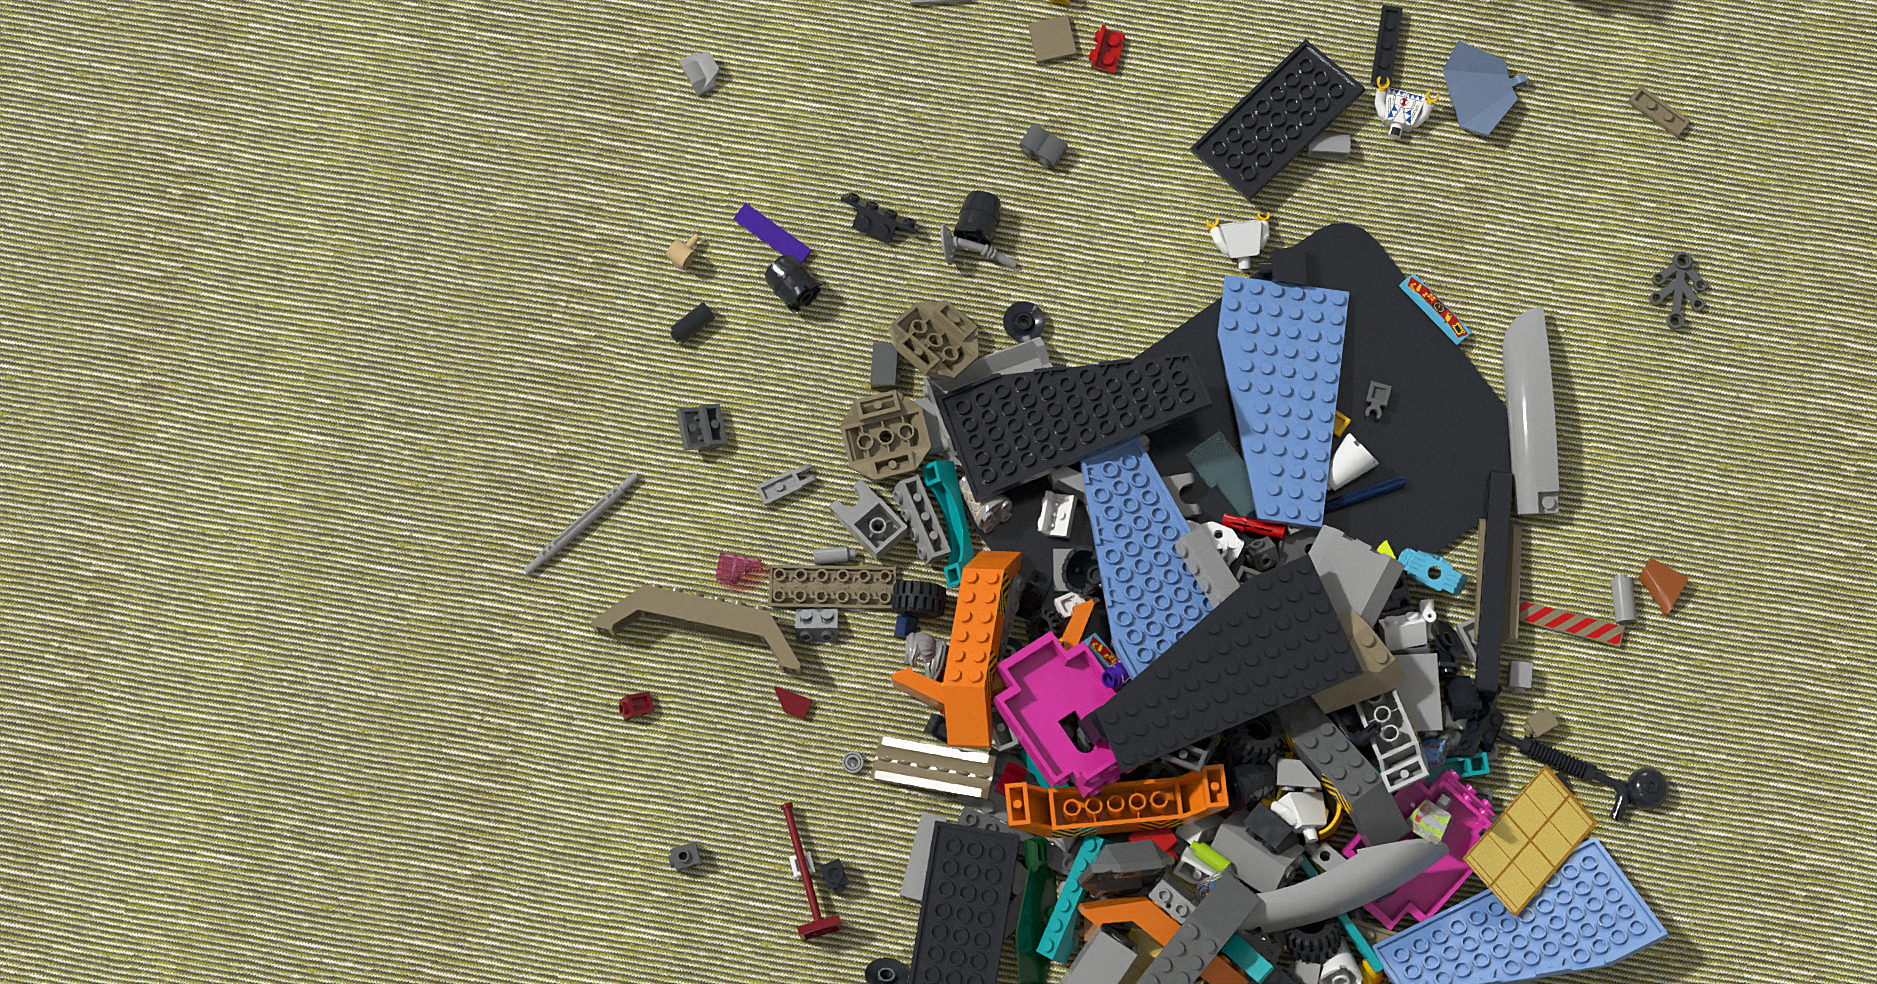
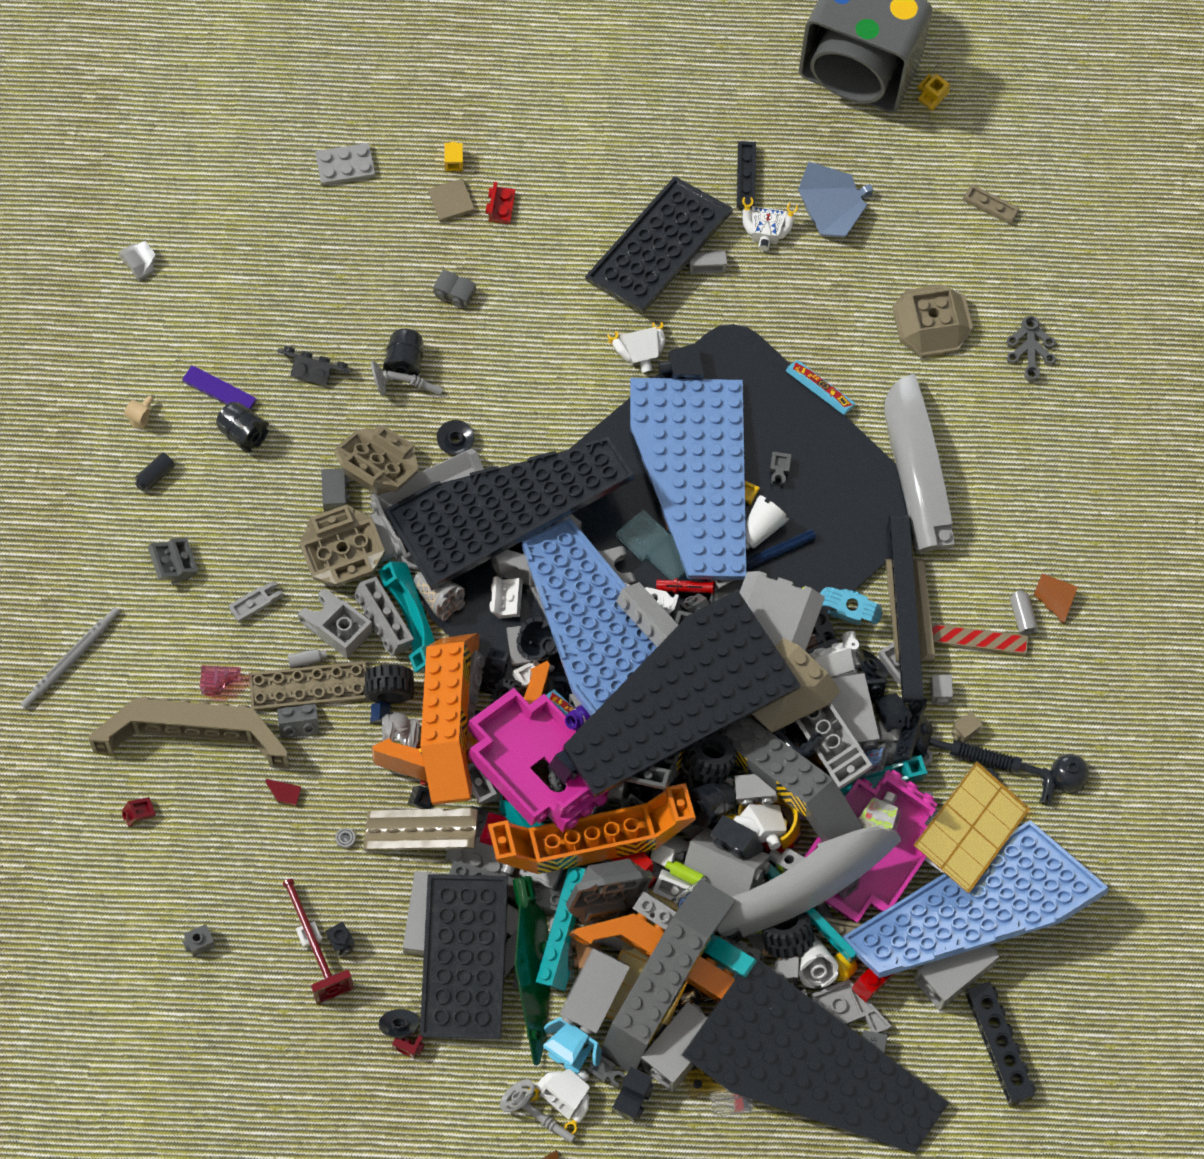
camera: 15 degrees left, 10 degrees down
none -> dark tan piece [892,285,973,358]

